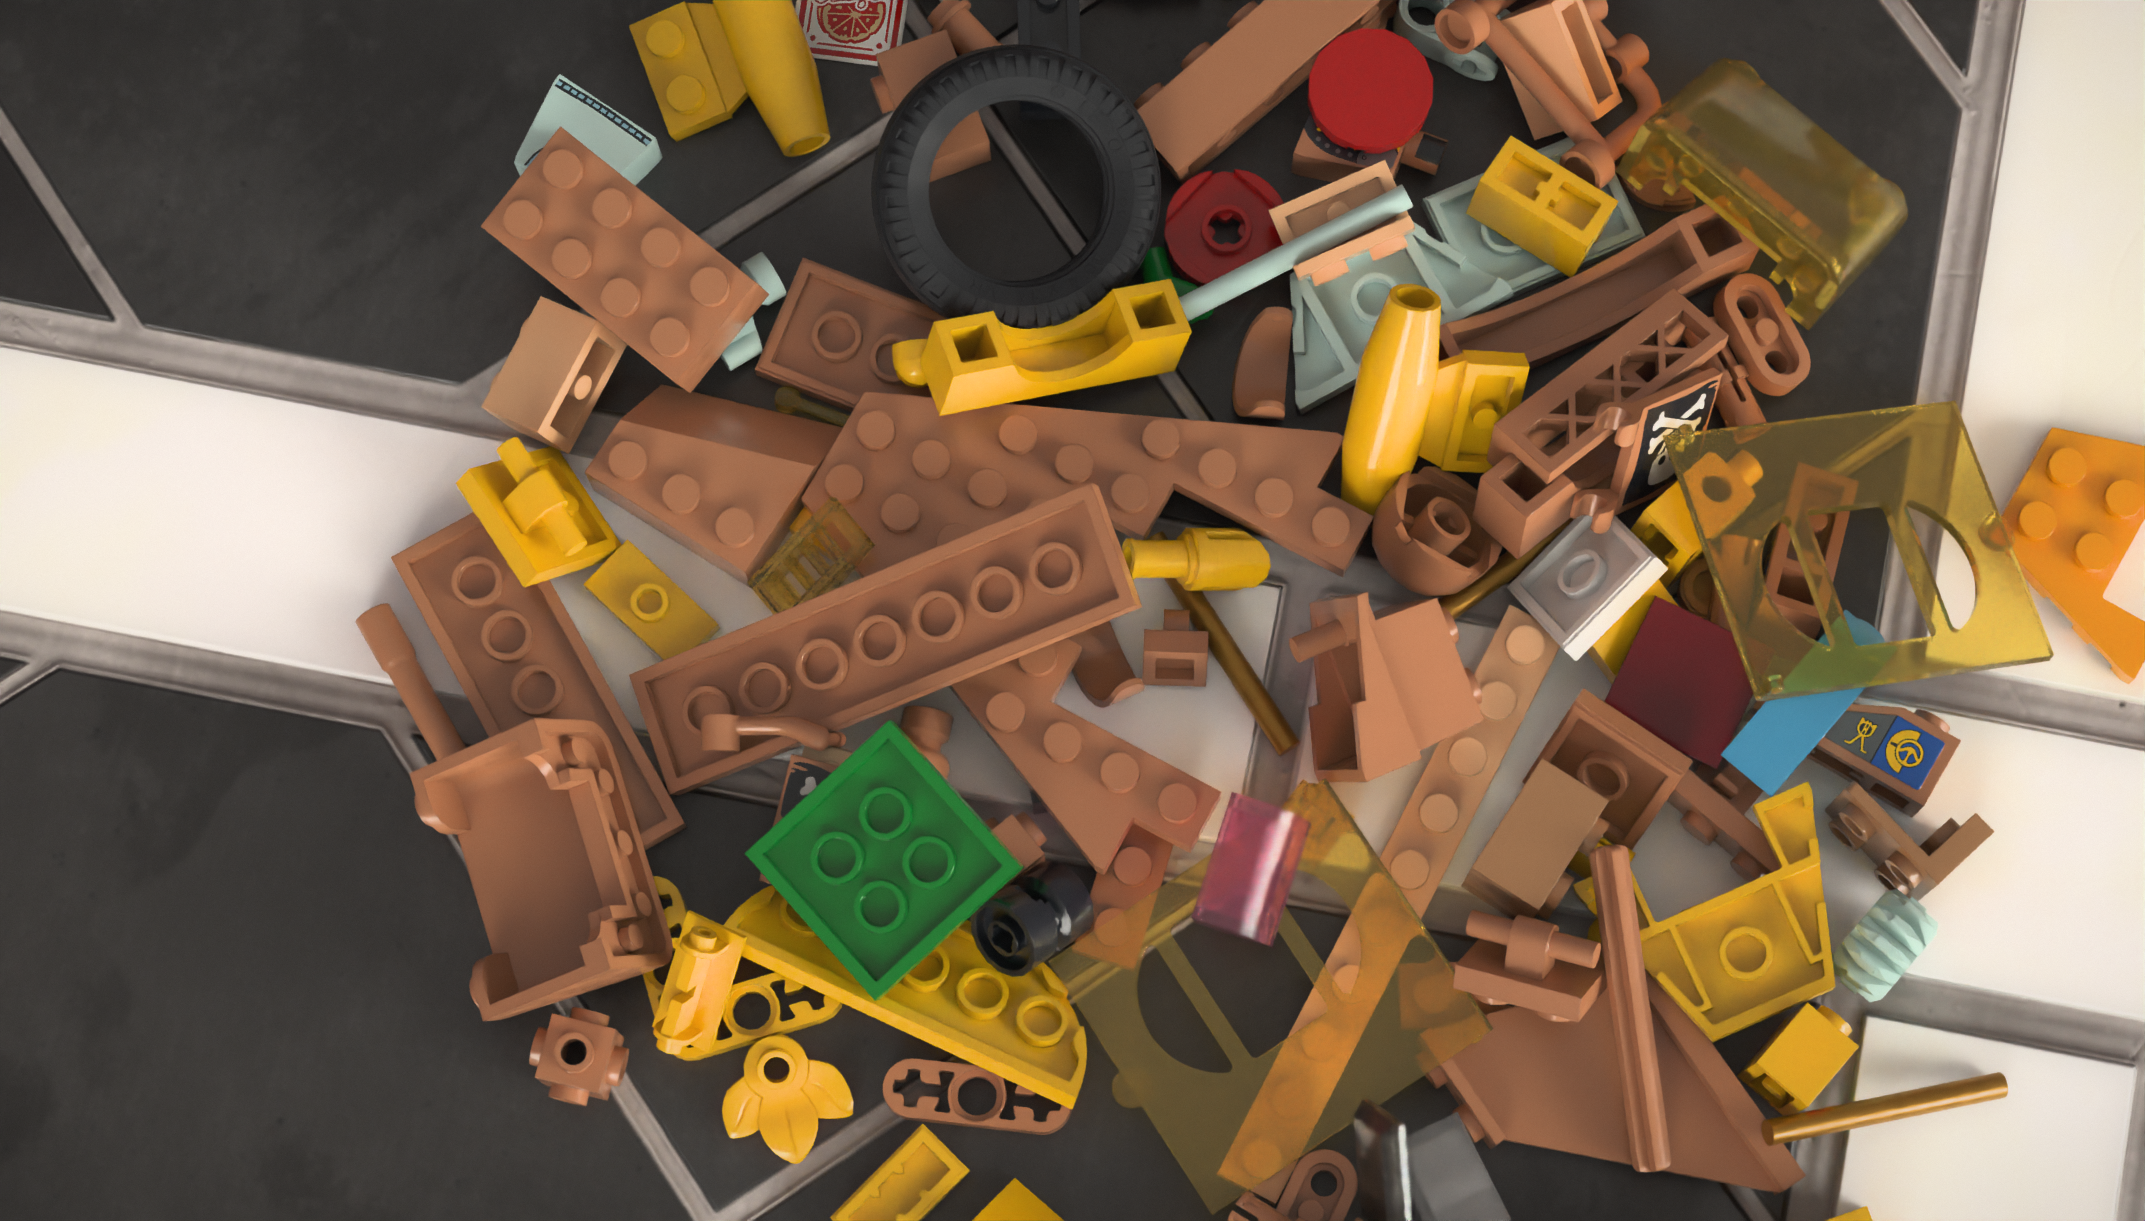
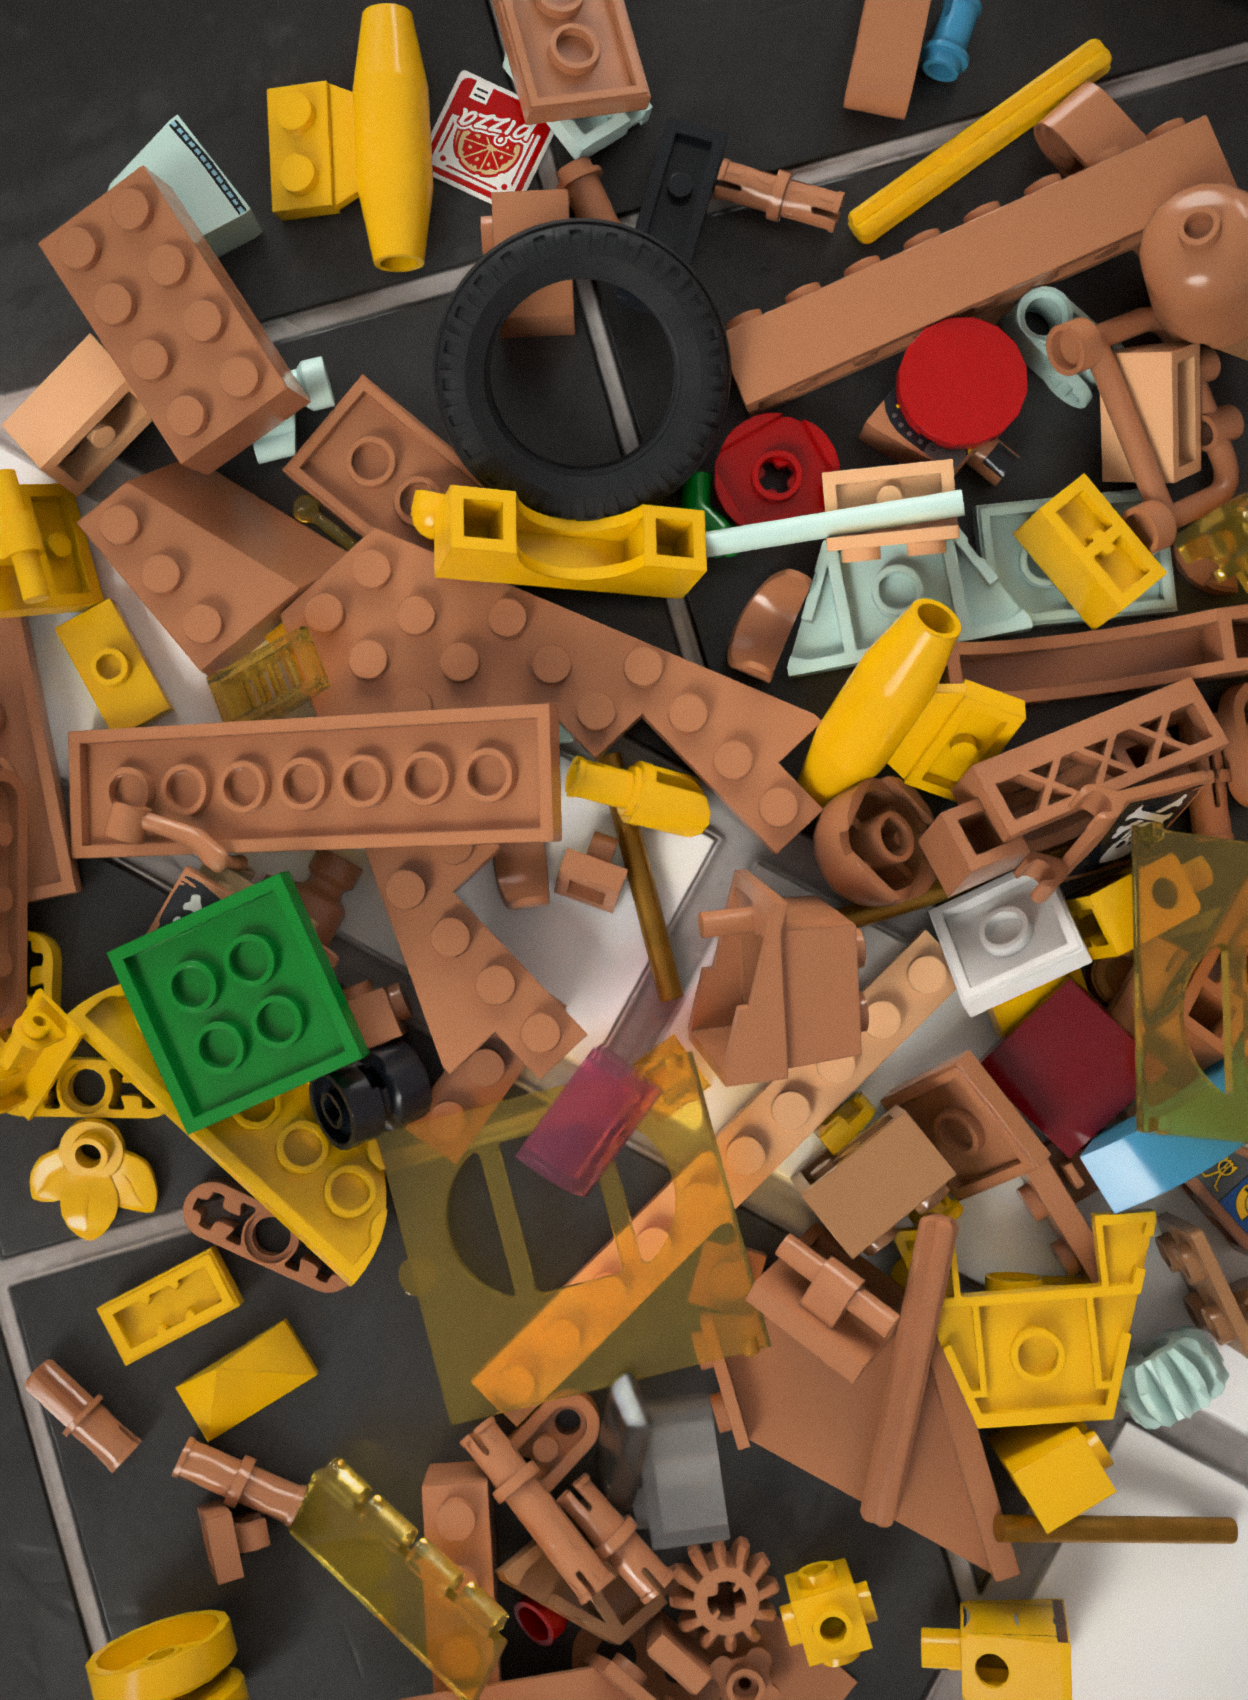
camera: 15 degrees right, 10 degrees up
none -> yellow tile [814,1091,876,1156]

